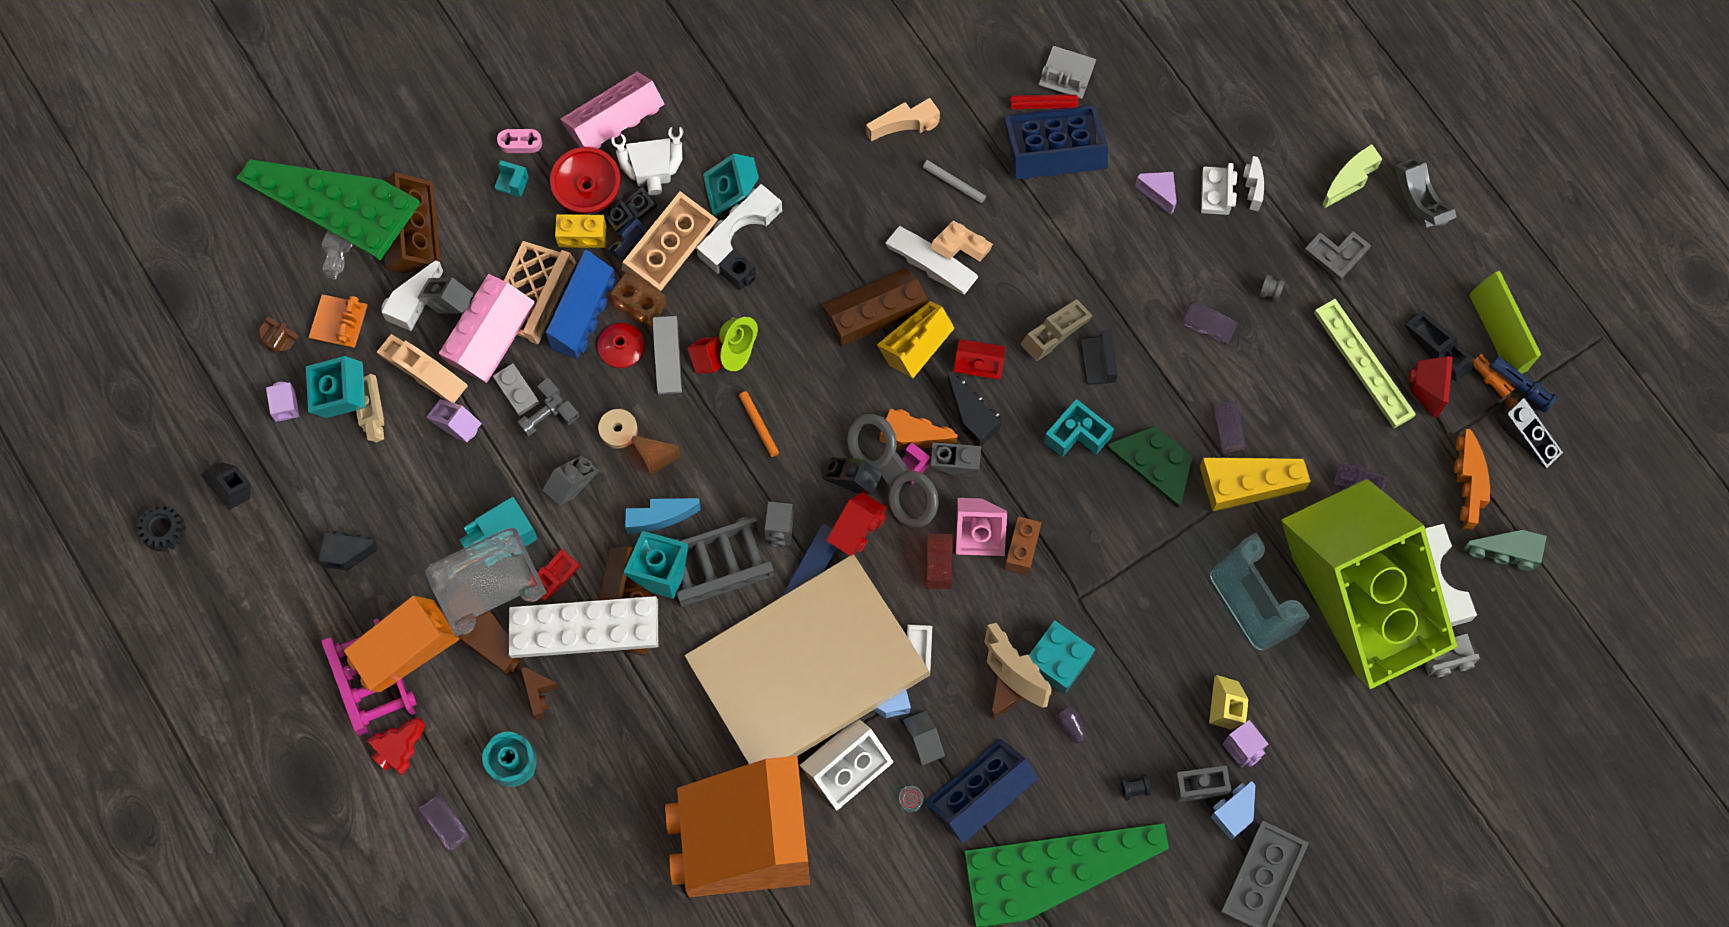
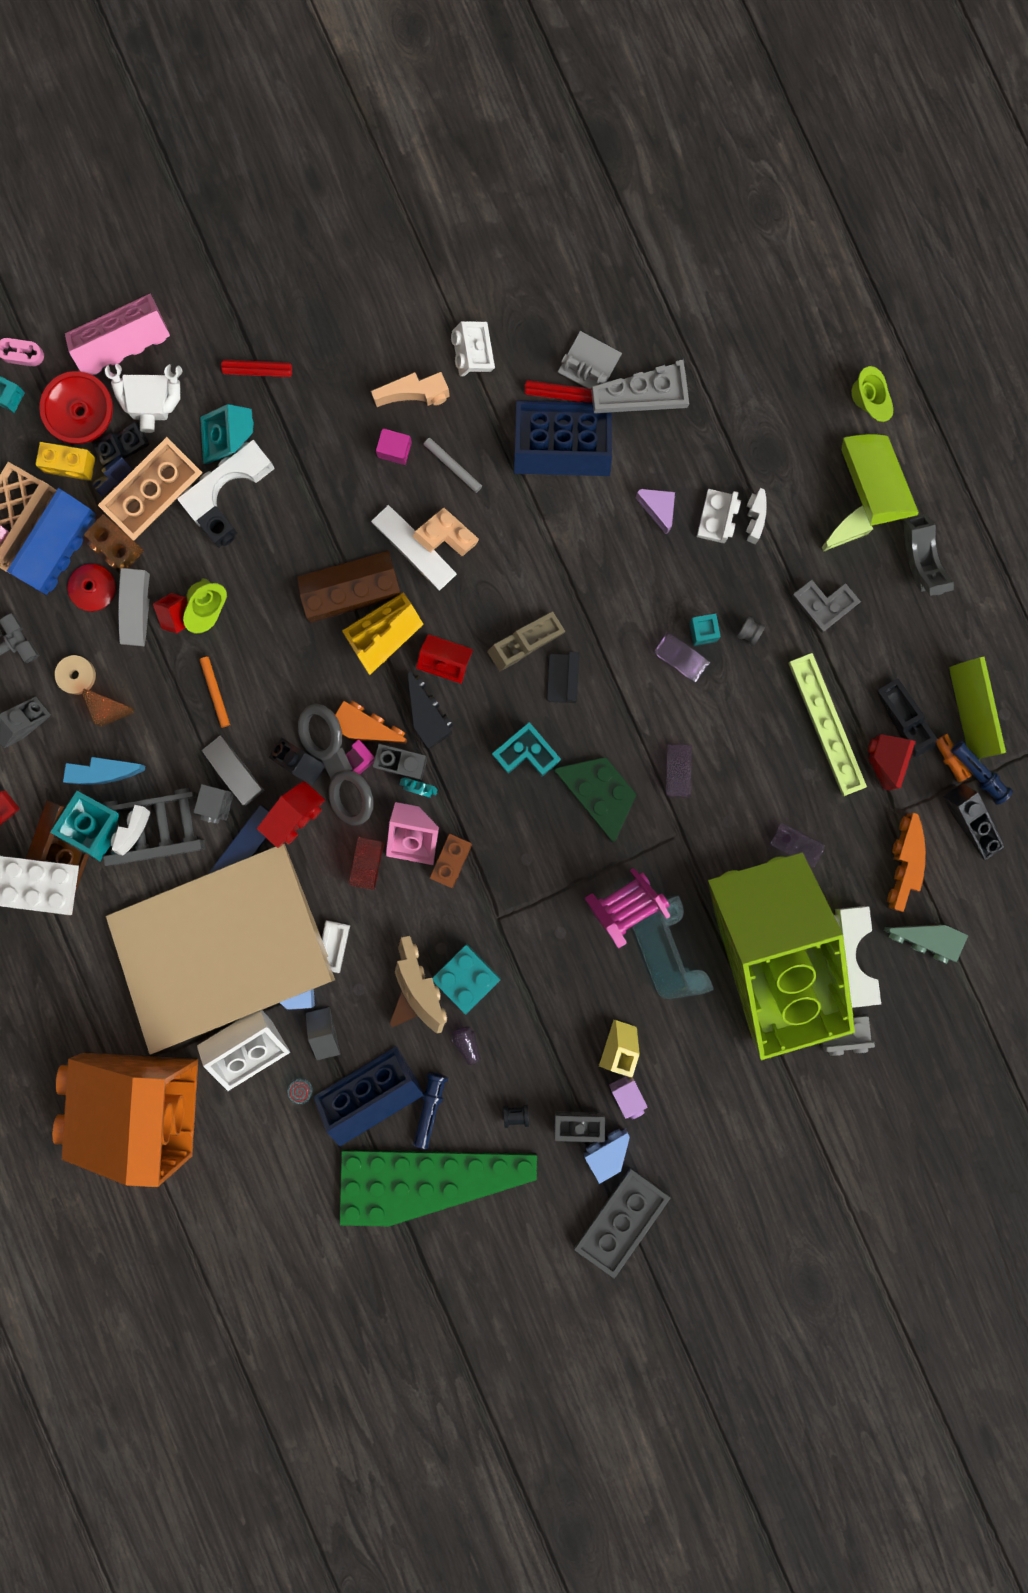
camera: 10 degrees right, 15 degrees up
yellow wedge [1200,458,1311,511] -> none
none -> white slope [111,805,150,856]
none -> light grey slope [202,735,265,806]
none -> red axle [221,360,292,377]
none -> dark pink panel [376,429,412,465]
none -> teal gear [399,778,438,798]
none -> dark blue pin [413,1072,449,1149]
none -> white bracket [451,321,495,376]
none -> dark pink fence [585,868,670,948]
none -> light grey wing [591,359,689,413]
none -> teal panel [689,614,721,646]
none -> lime slope [841,434,919,526]
none -> lime piece [851,366,894,422]

